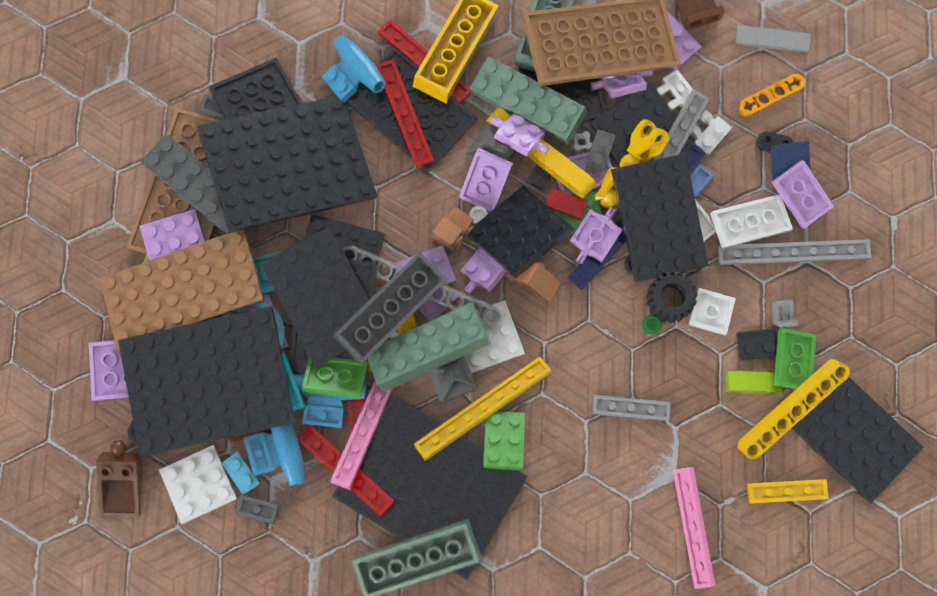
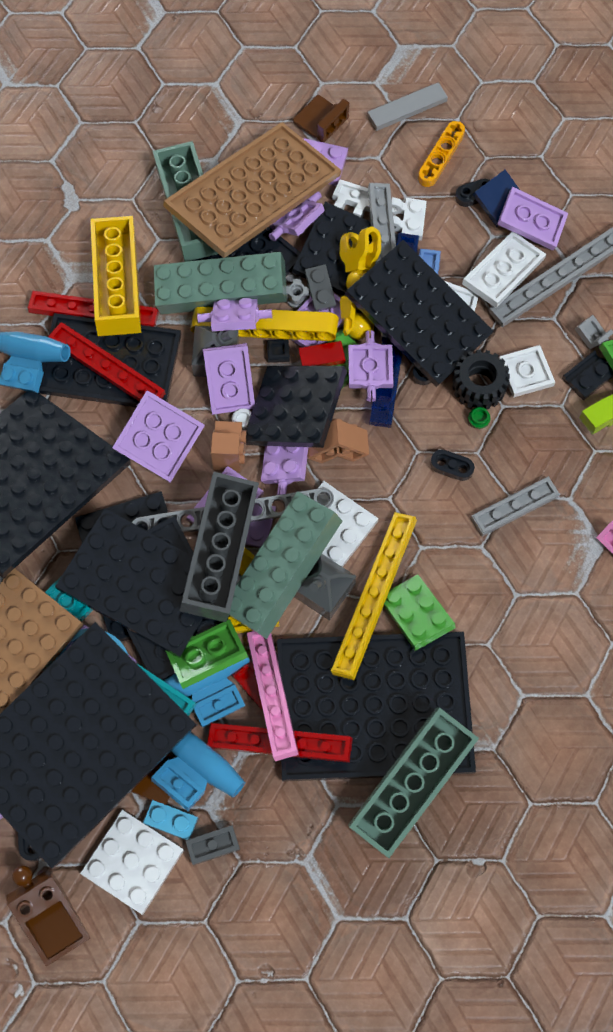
camera: 30 degrees left, 10 degrees down
none -> lavender plate [112,390,205,483]
none -> black plate [430,450,475,481]

